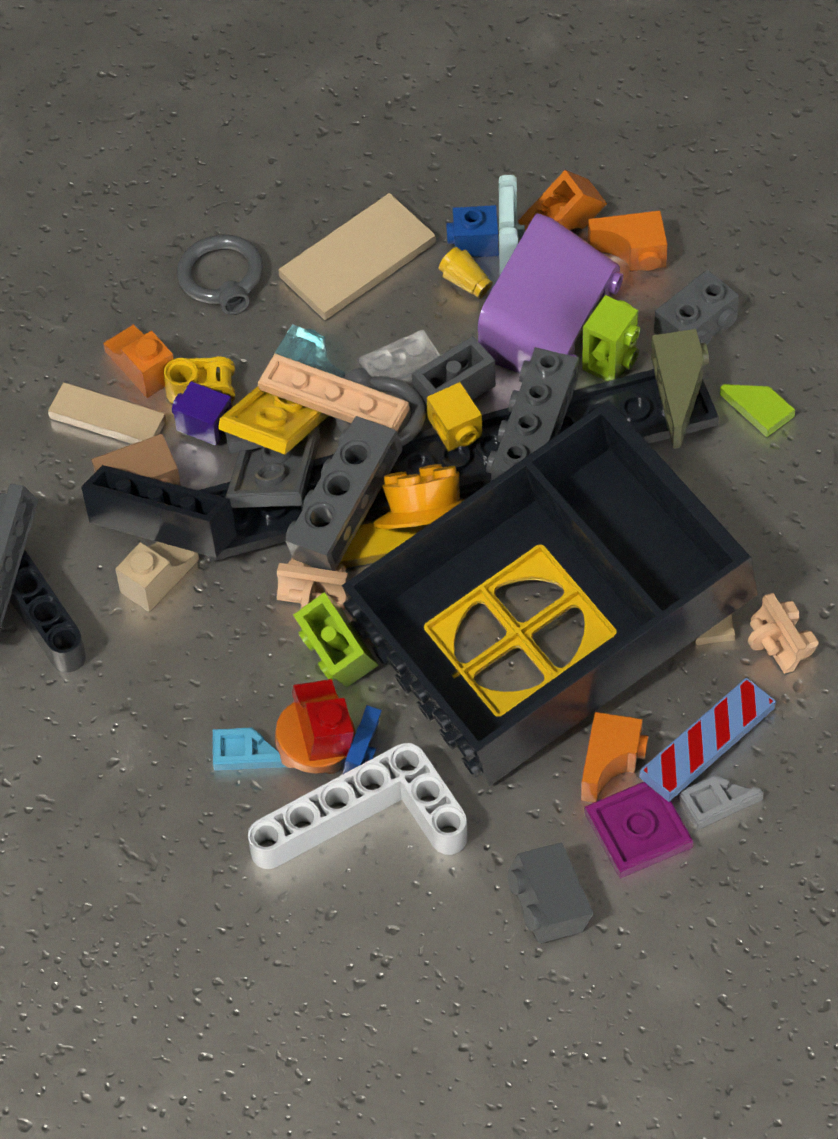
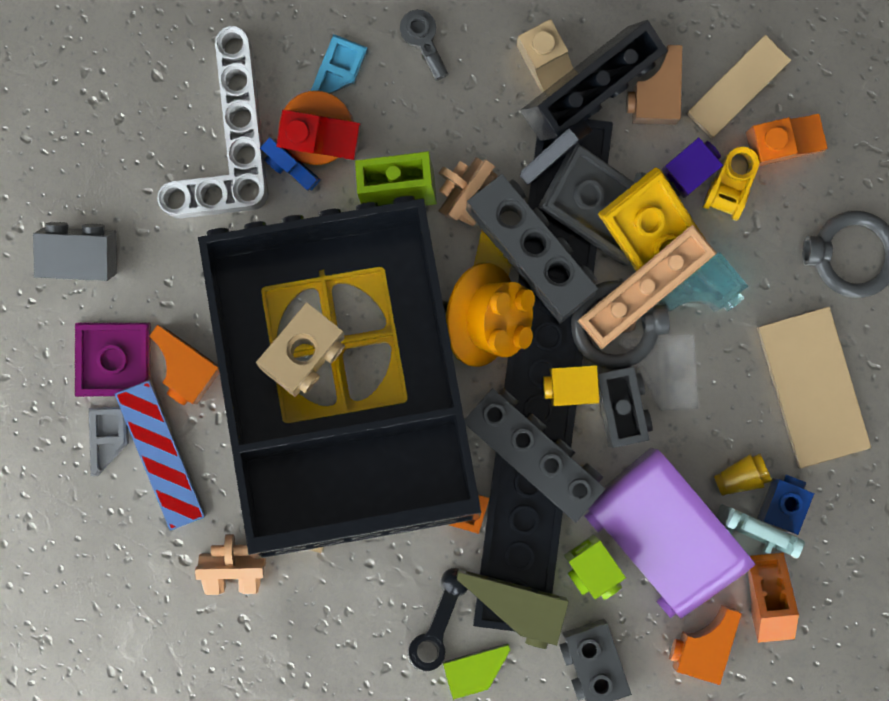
camera: 110 degrees right, 30 degrees up
none -> tan brick [256,302,345,397]
none -> dark grey plate [400,9,448,81]
none -> black piece [408,568,468,672]
none -> tile [520,121,592,185]

